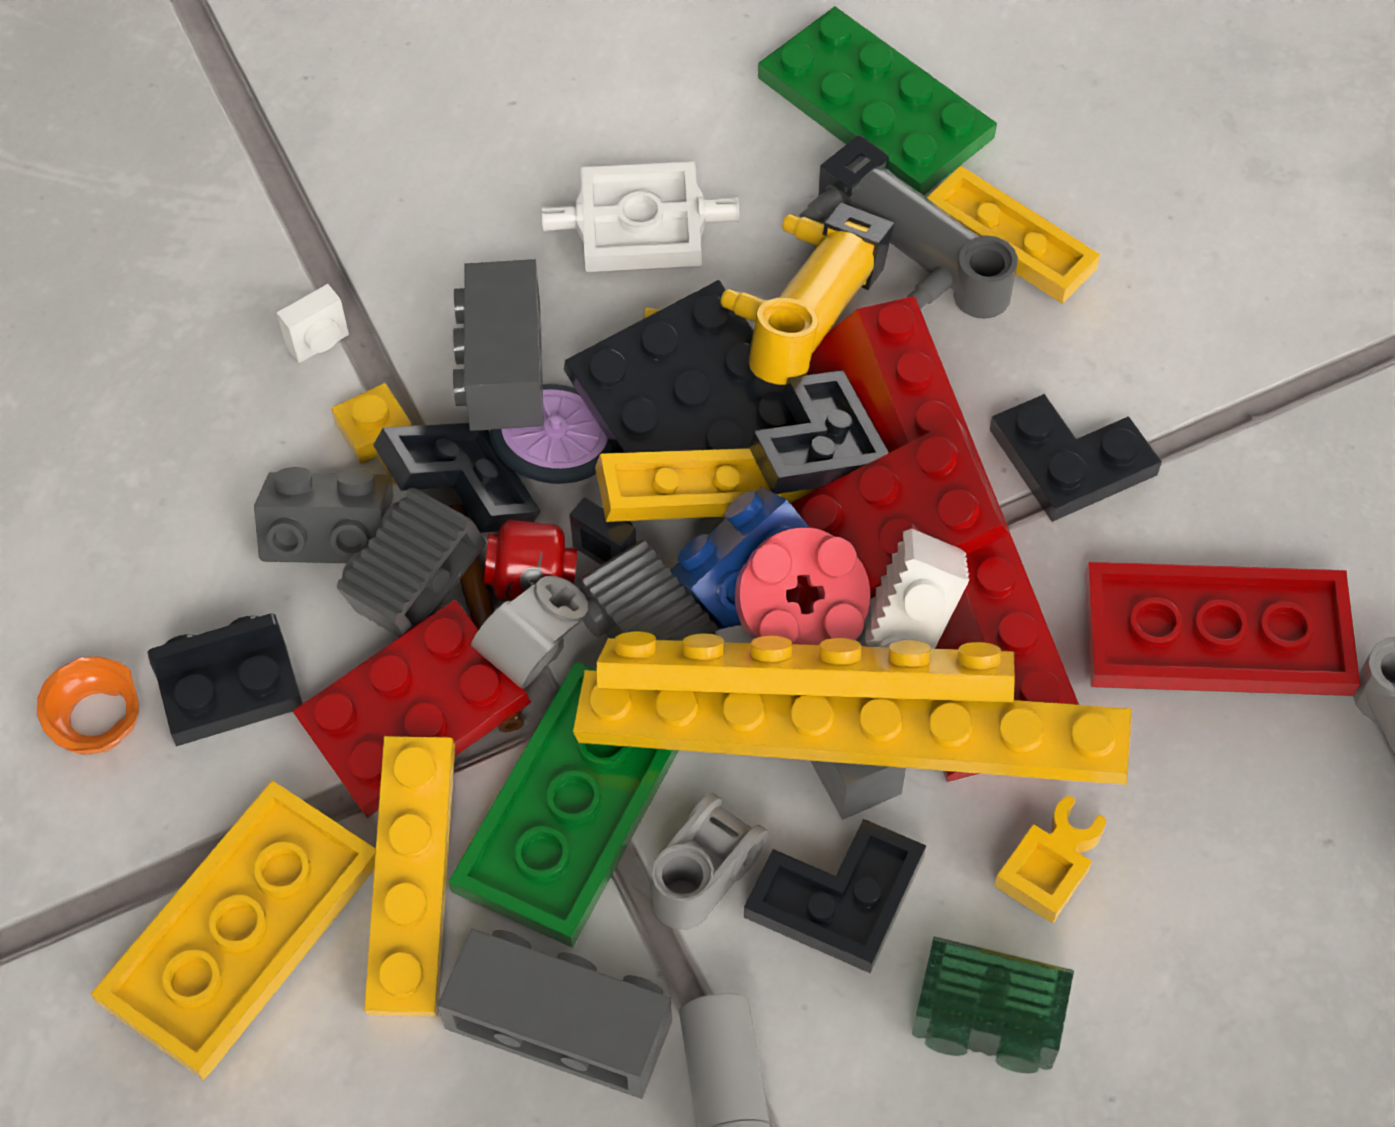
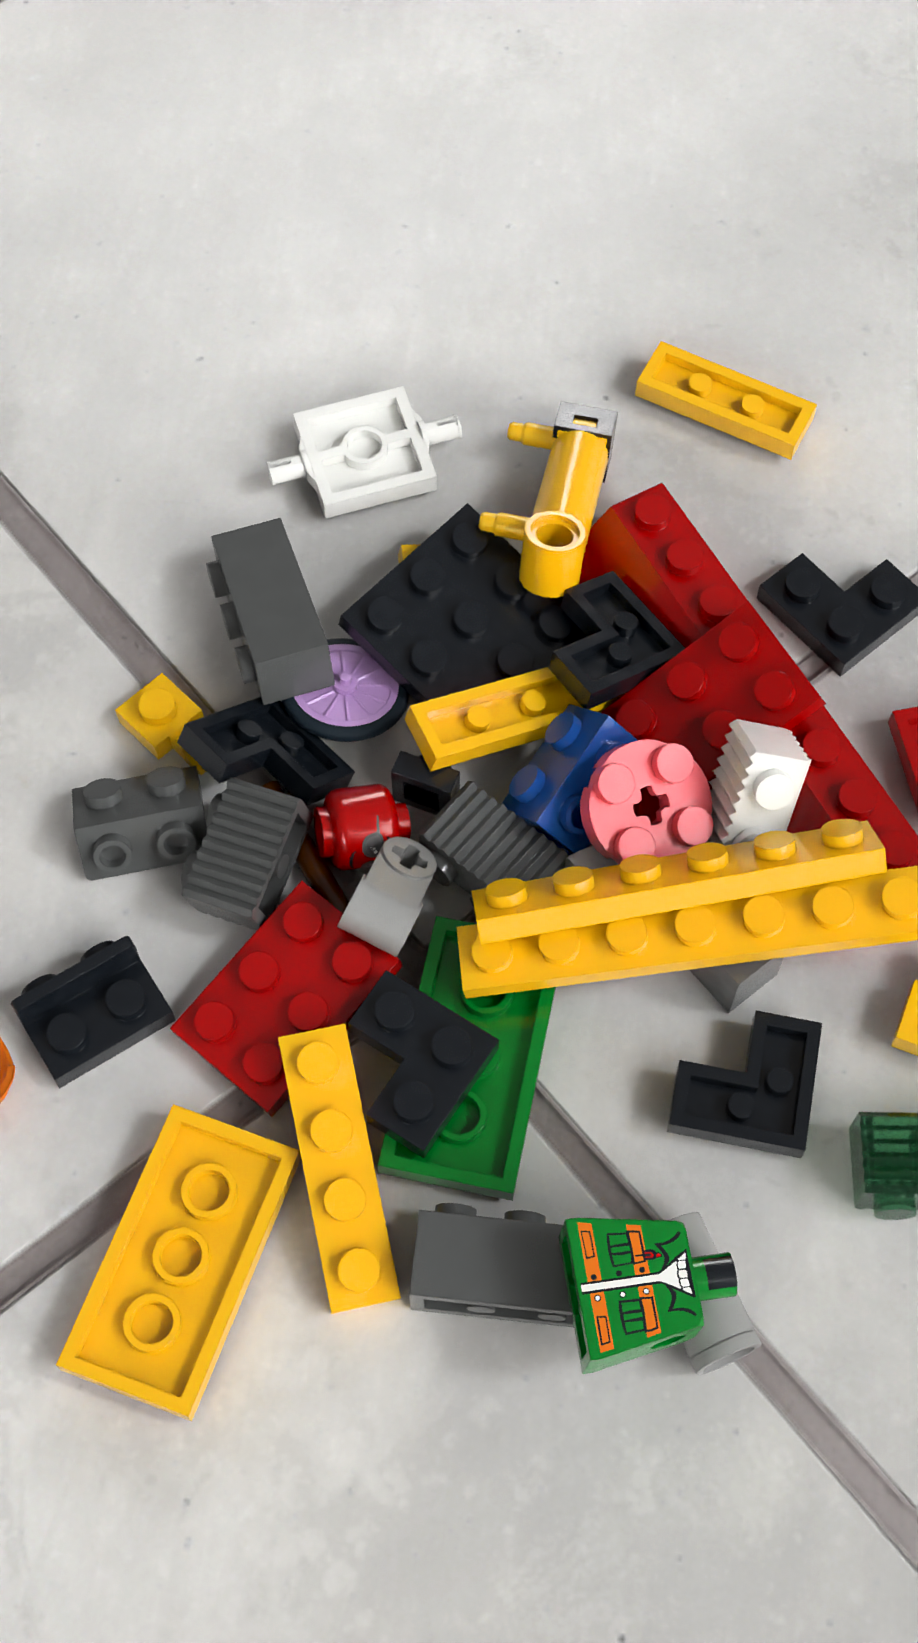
camera: 15 degrees left, 5 degrees up
white plate [276,284,349,363] -> none
light grey piece [651,793,769,930] -> none
green plate [758,6,997,195] -> none
dark grey piece [799,134,1018,319] -> none
none -> black plate [348,970,499,1159]
none -> green torso [558,1218,737,1374]

